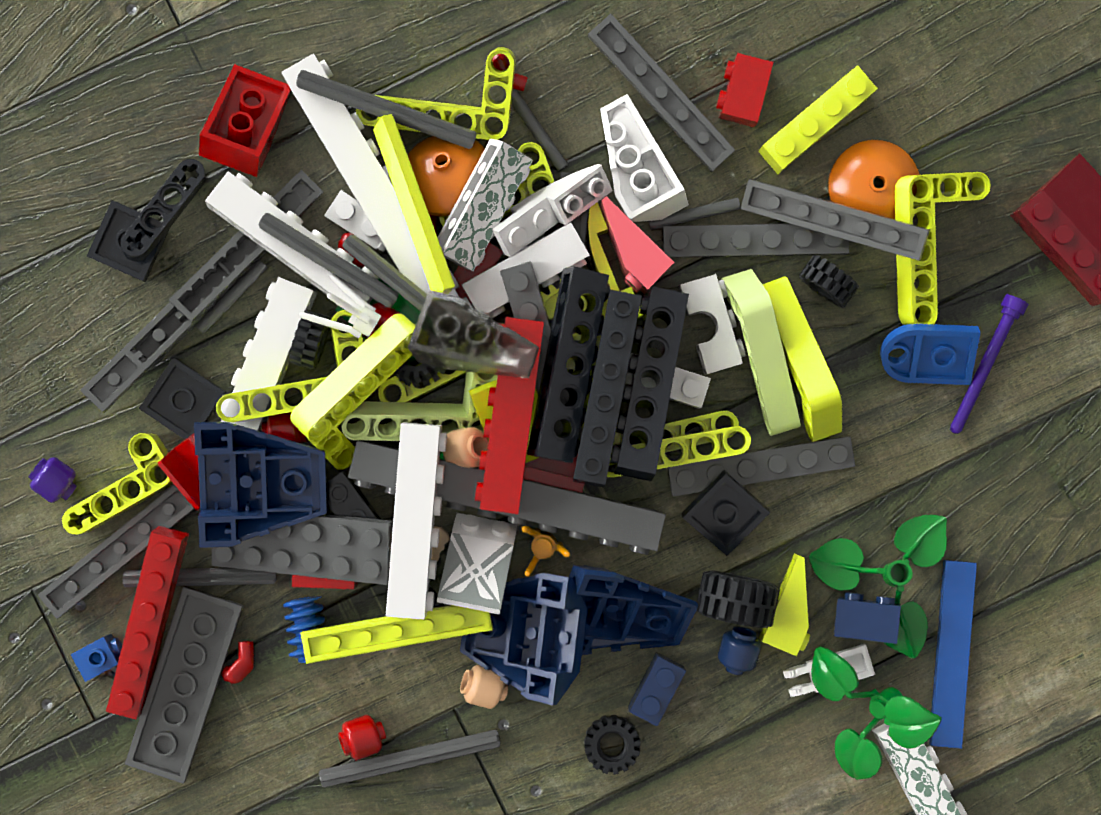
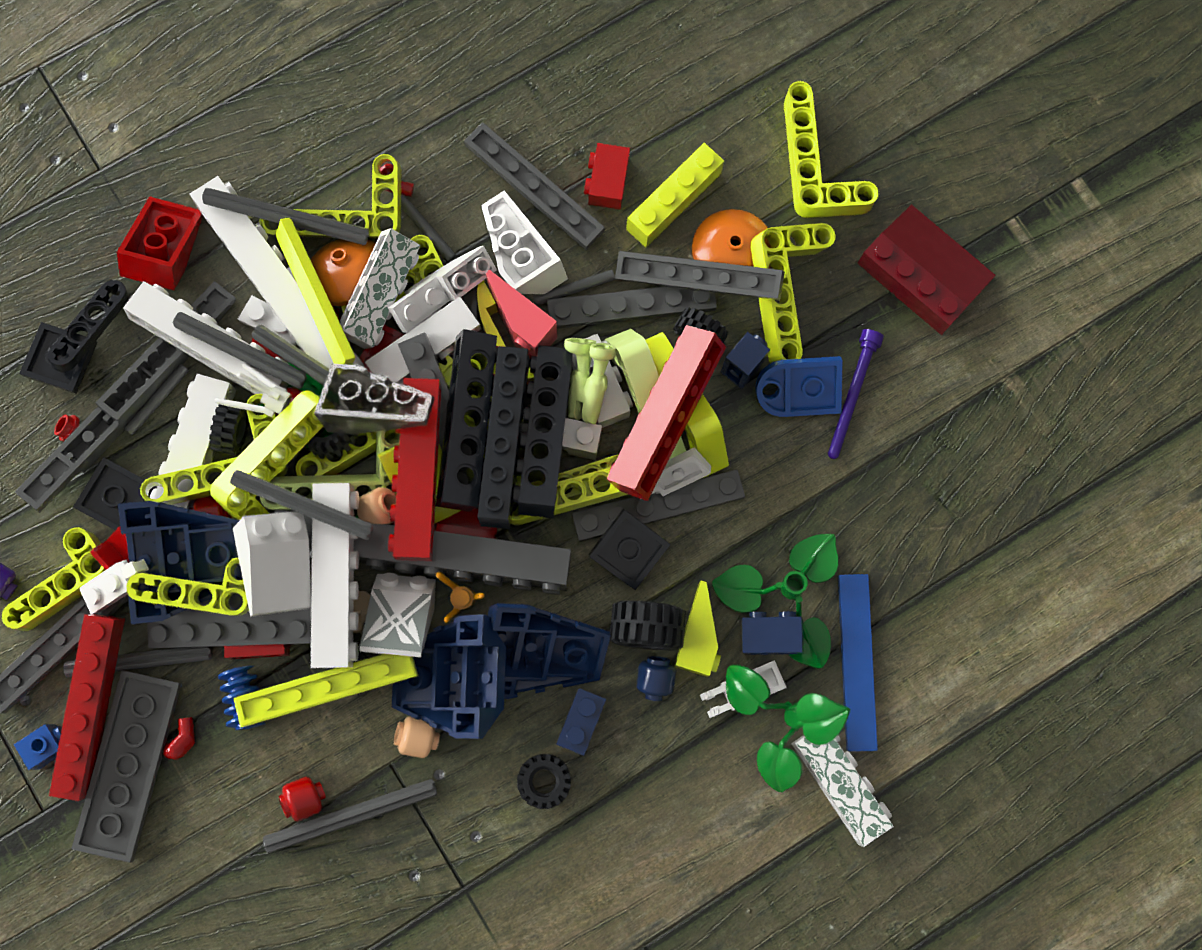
camera: 10 degrees left, 10 degrees down
none -> red plate [54,414,80,442]
none -> white hinge [79,559,149,614]
none -> neon yellow beam [126,558,249,616]
none -> dark grey axle [230,470,374,540]
none -> white slope [233,511,311,616]
none -> yellowish green piece [564,338,616,424]
none -> brick [607,325,726,501]
none -> white hinge [652,447,711,496]
none -> dark blue brick [720,332,770,389]
none -> neon yellow beam [784,81,878,218]

